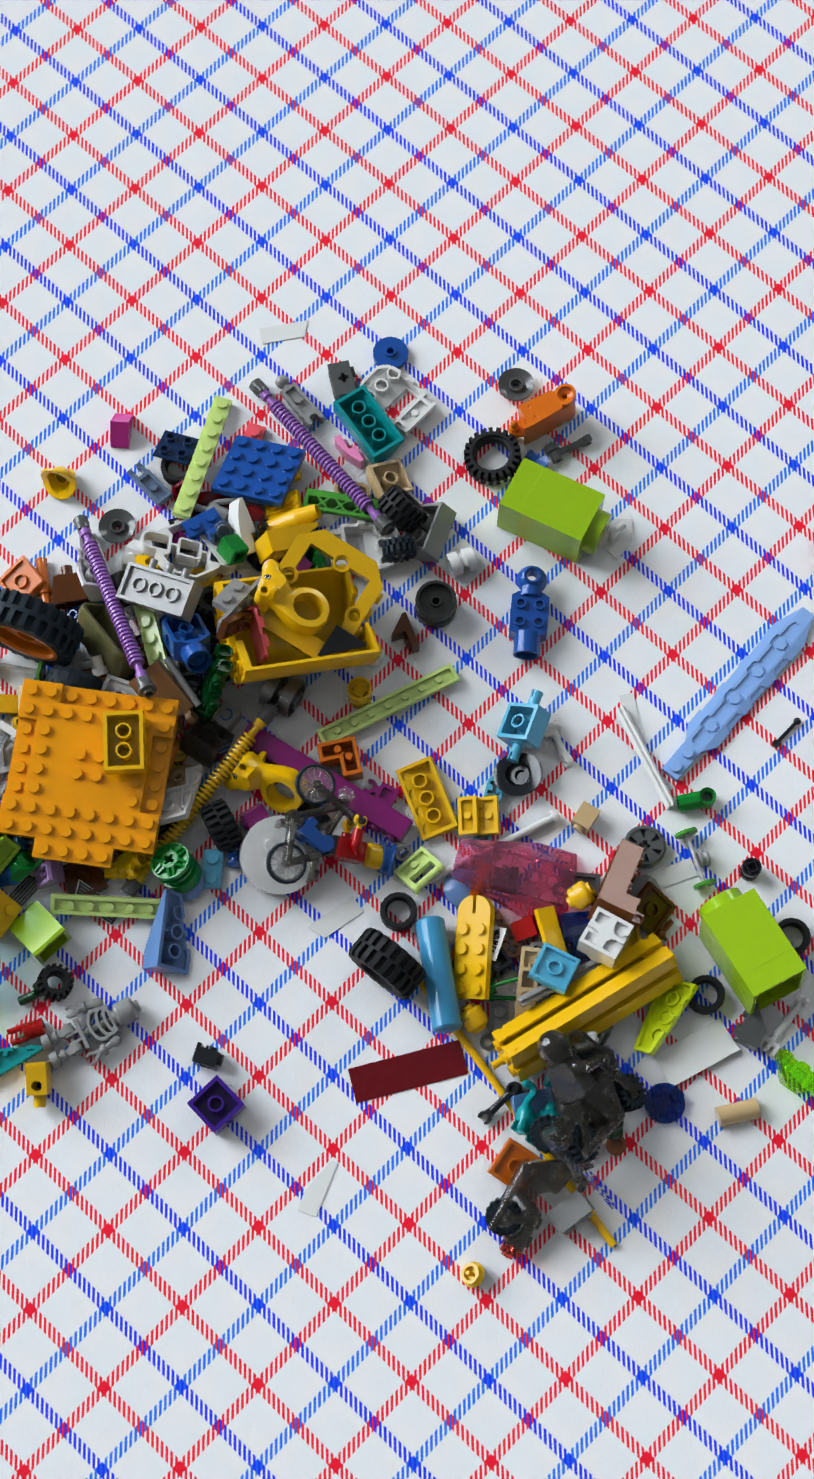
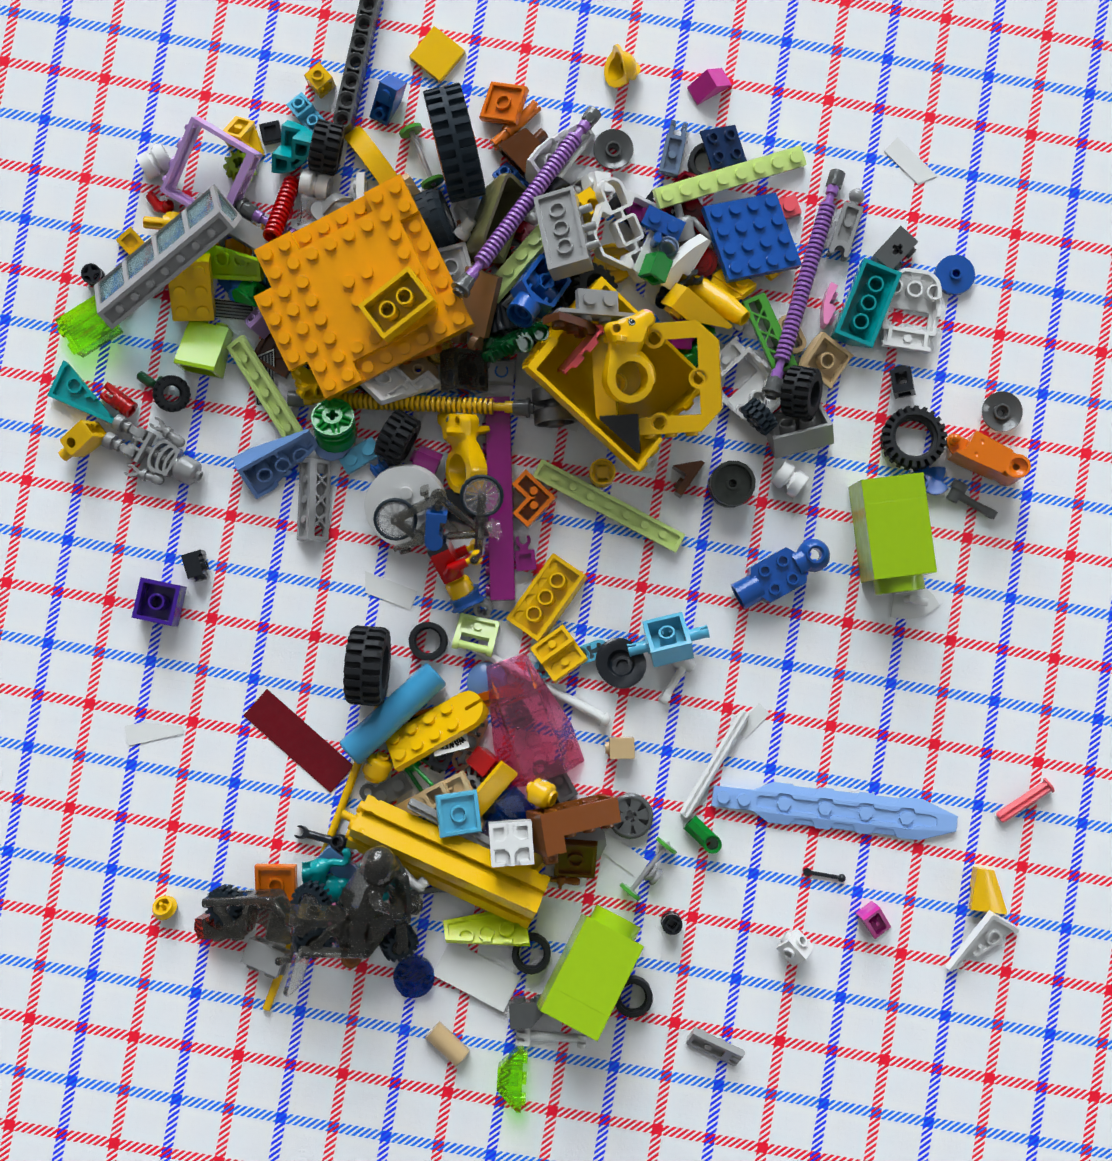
camera: 55 degrees right, 15 degrees up
light grey bar [163,657,202,708] -> none
none -> light grey fence [297,458,332,541]
none -> black brick [890,365,916,399]

